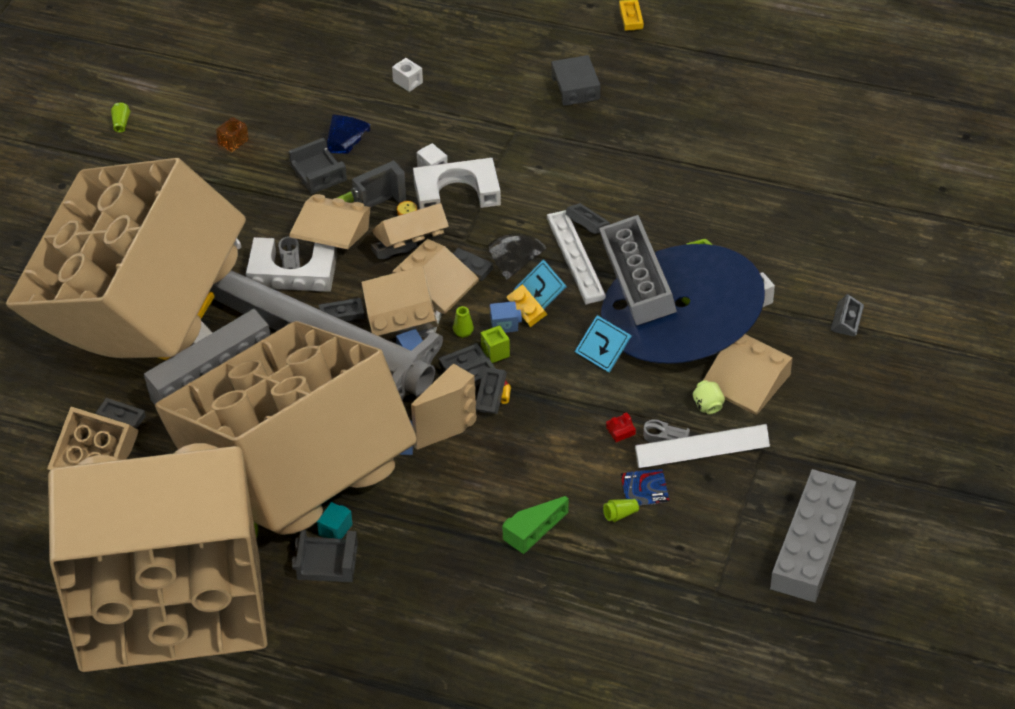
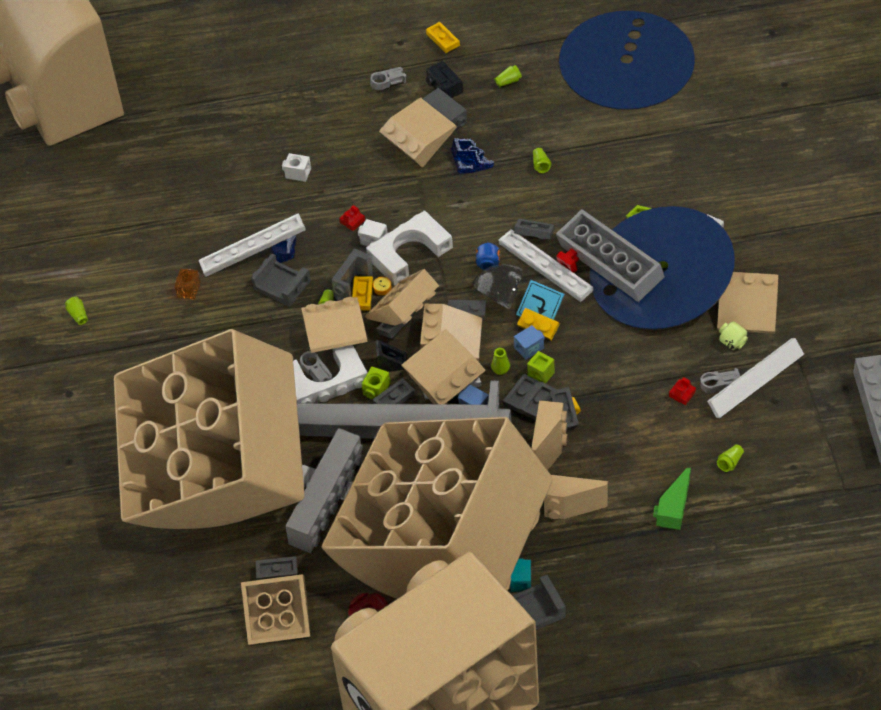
camera: 25 degrees left, 5 degrees up
medium azure piece [575,315,632,373] -> none
sticker [621,469,670,505] -> none
dark grey slope [831,294,864,336] -> none
none -> white tile [199,213,306,277]
none -> red tile [339,205,365,231]
none -> yellow plate [352,276,373,311]
none -> lime brick [361,367,390,399]
none -> light grey piece [370,67,406,90]
none -> black slope [375,340,407,372]
none -> tan slope [379,98,457,168]
none -> black brick [426,61,463,98]
none -> clear blue slope [451,138,494,173]
none -> blue head [476,243,500,271]
none -> lime cone [494,65,522,88]
none -> lime cone [533,148,551,173]
none -> tan slope [544,475,608,519]
none -> red tile [556,248,579,273]
none -> dark blue piece [559,11,695,109]

